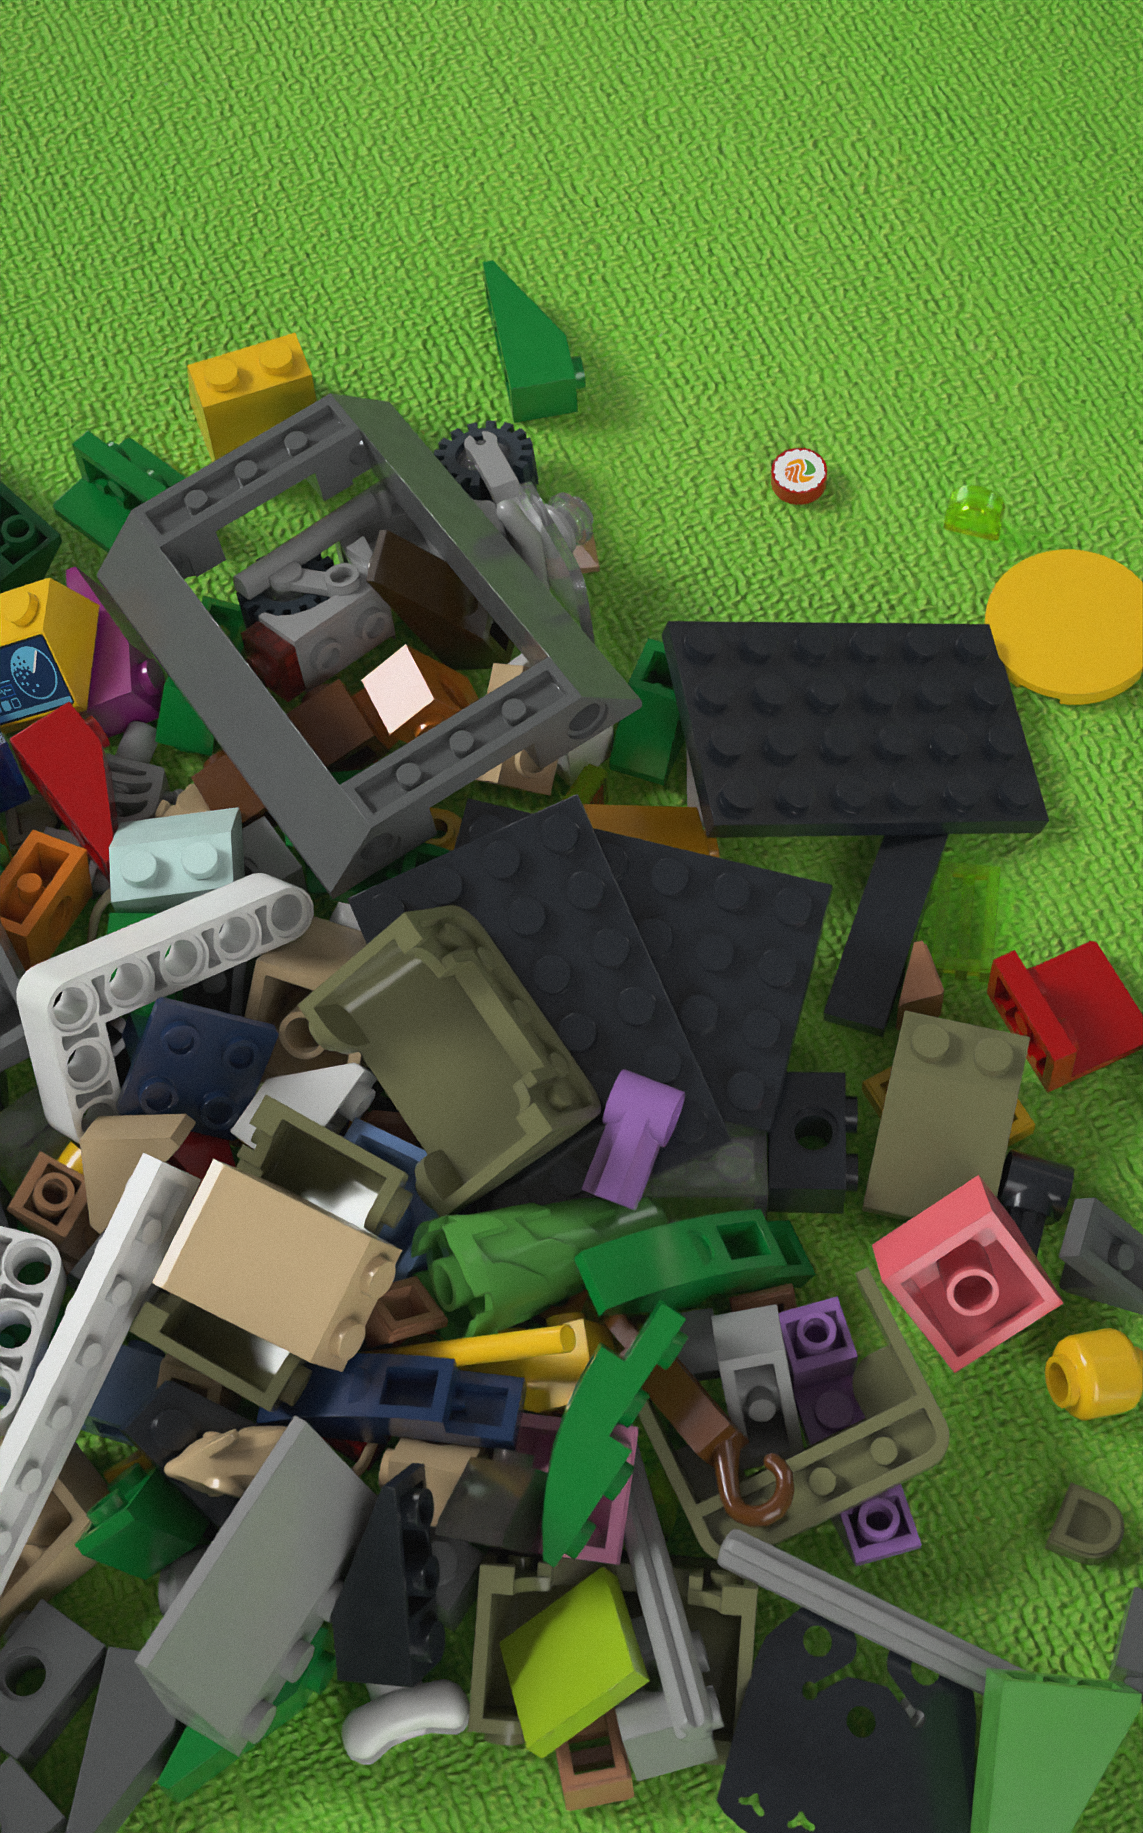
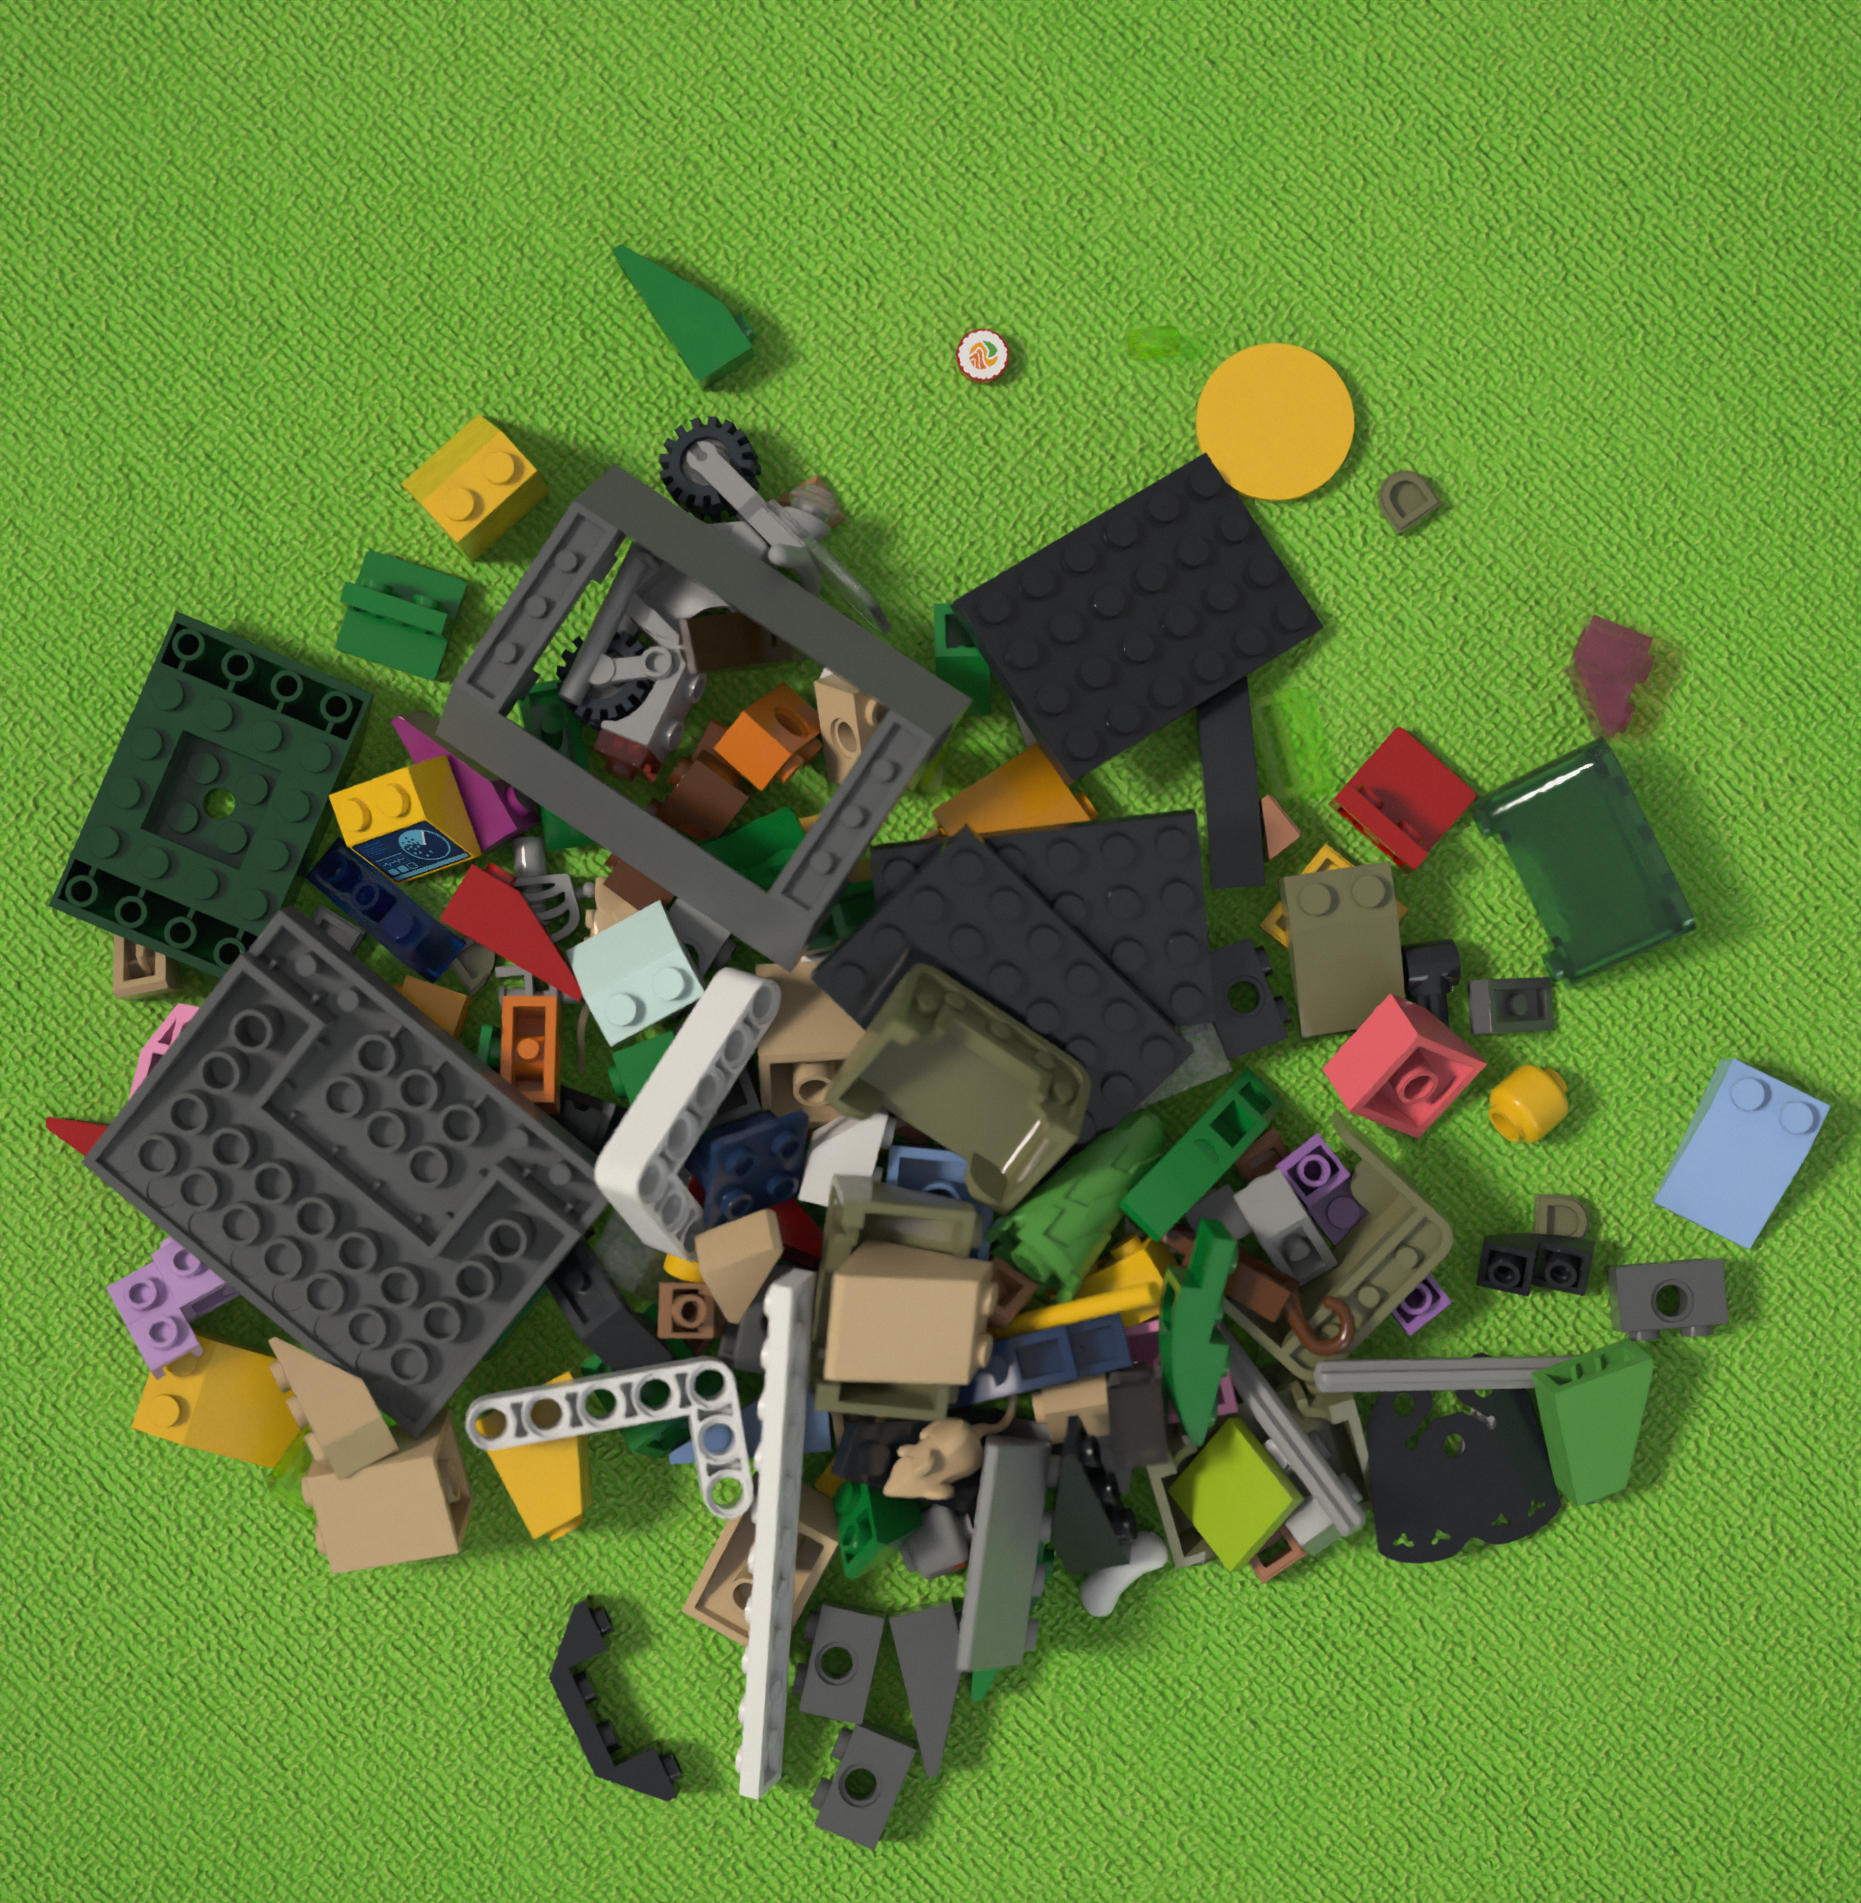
camera: 25 degrees left, 25 degrees up
medium lavender piece [581,1069,685,1211] -> none
none -> black slope [1476,1233,1596,1297]

